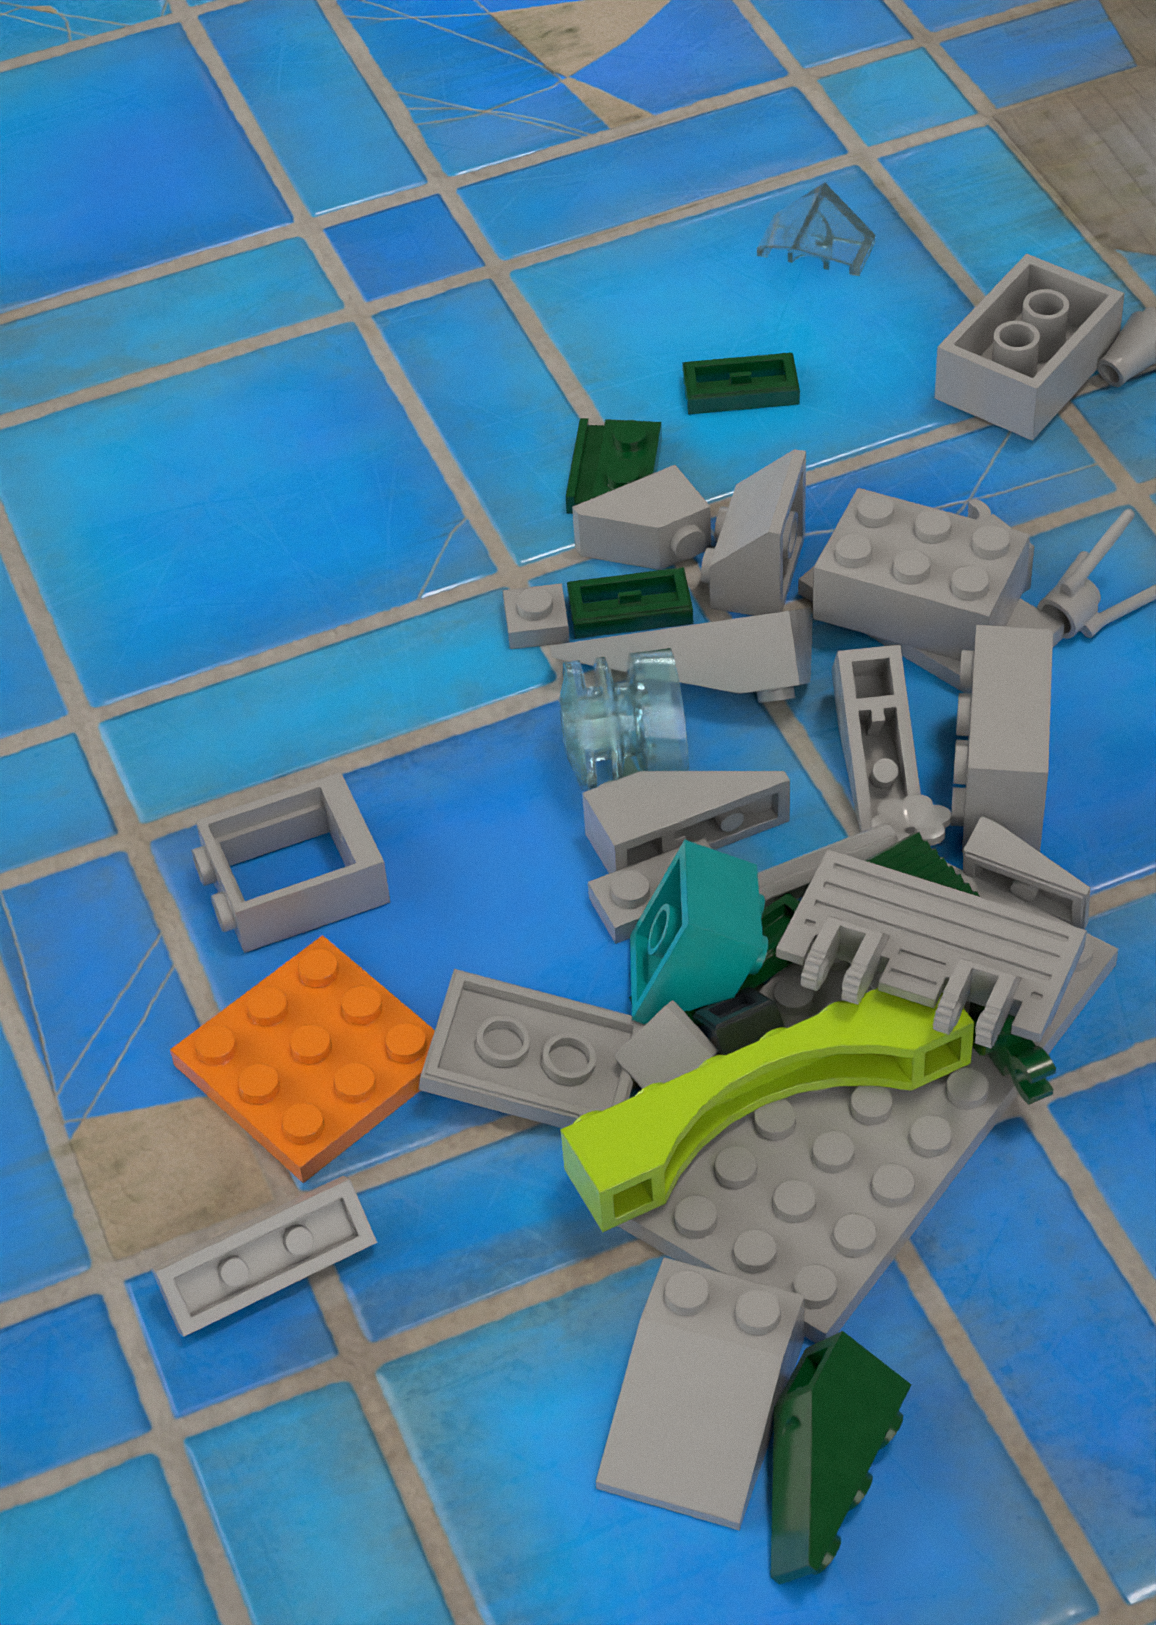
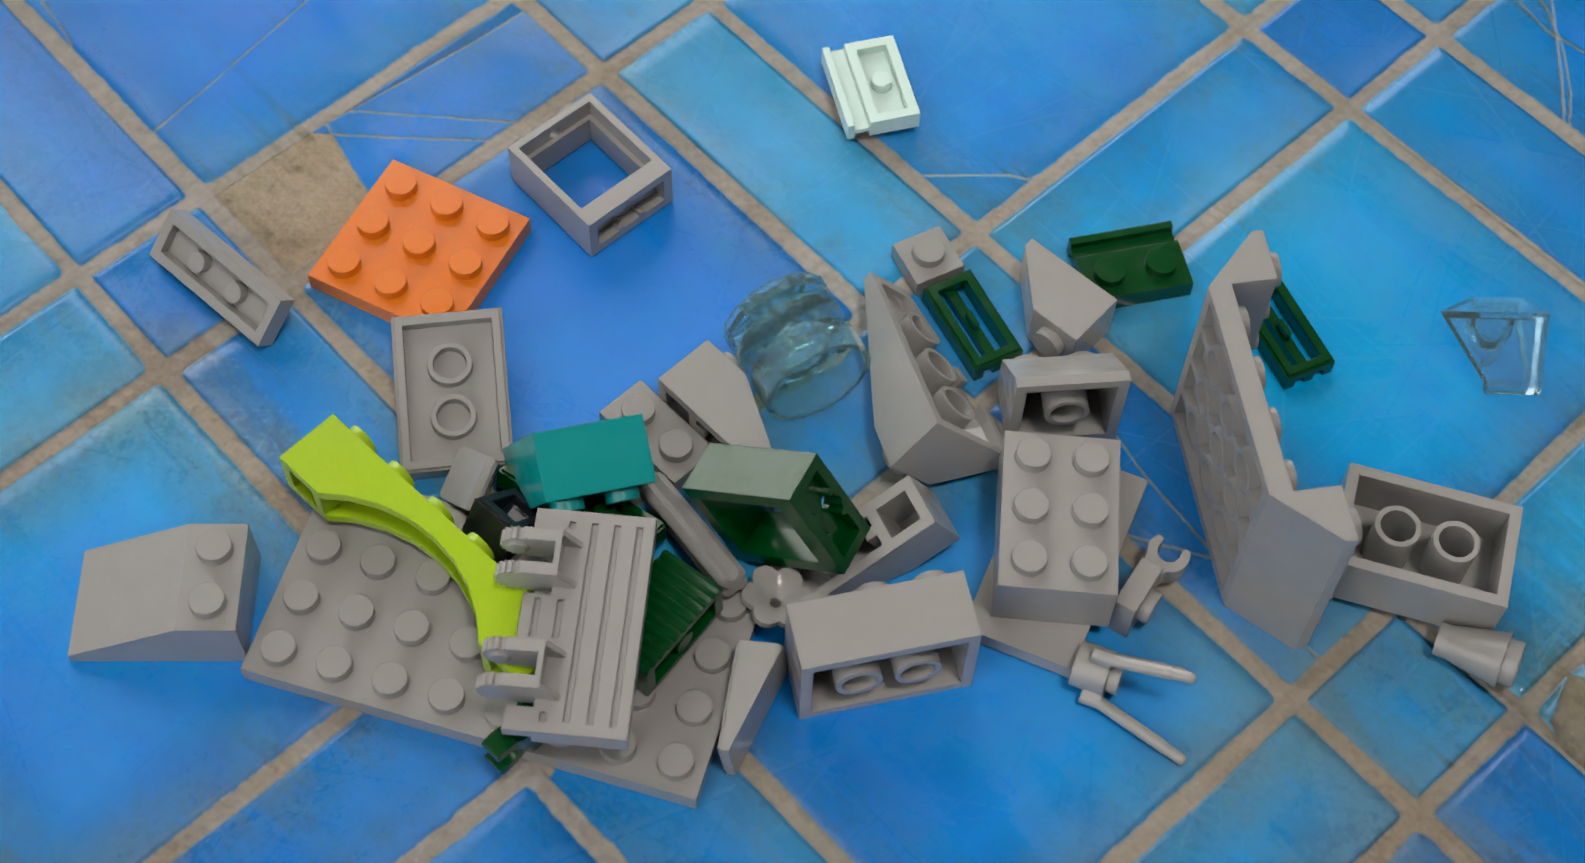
camera: 65 degrees right, 10 degrees up
dark green slope [771,1331,912,1585] -> none
none -> dark green window [682,443,870,575]
none -> light aqua plate [821,35,920,140]
none -> light grey slope [1170,230,1362,650]

